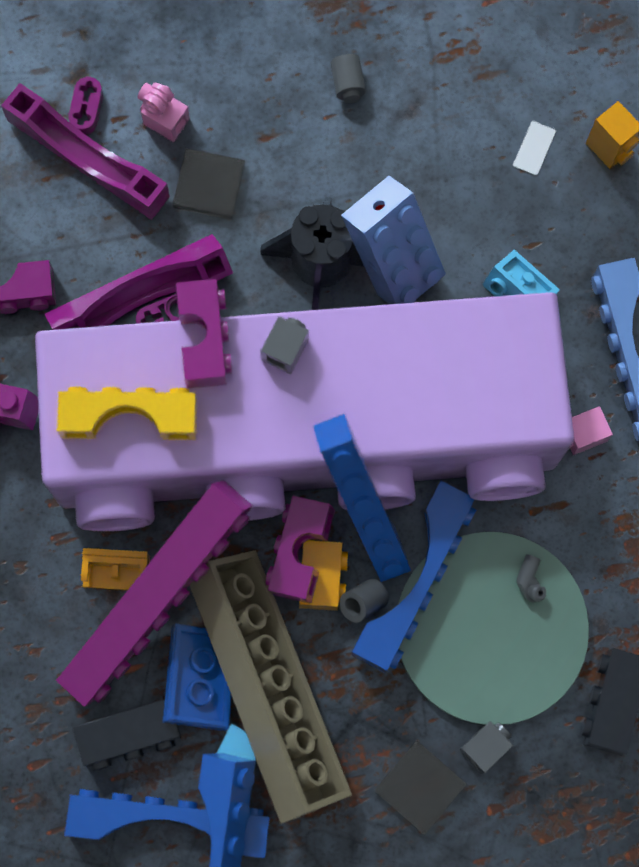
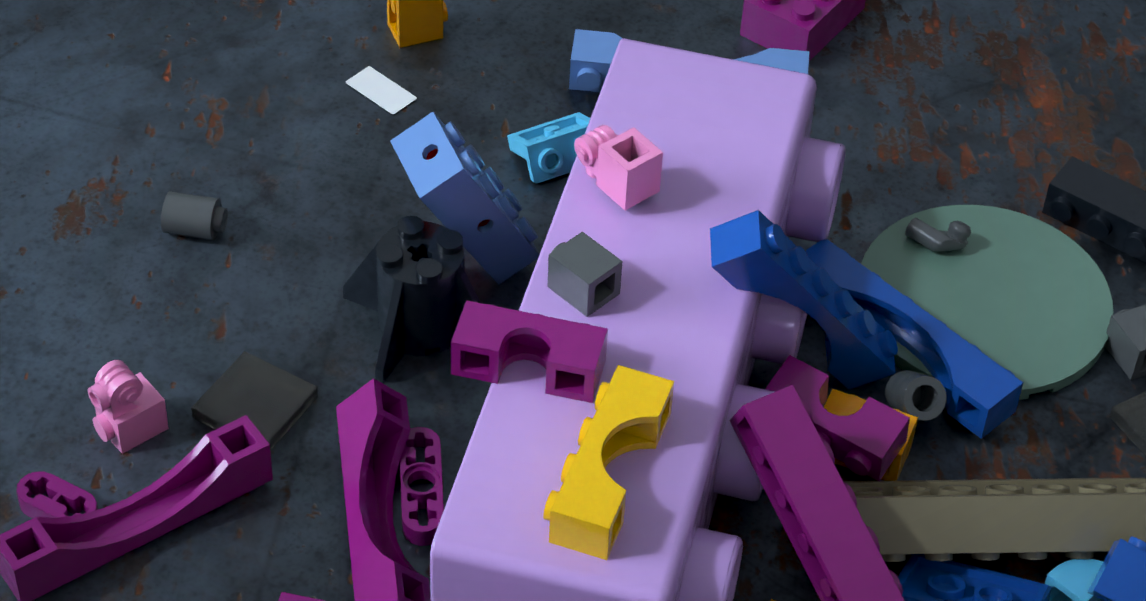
camera: 70 degrees left, 30 degrees down
none -> bright pink brick [574,125,663,211]

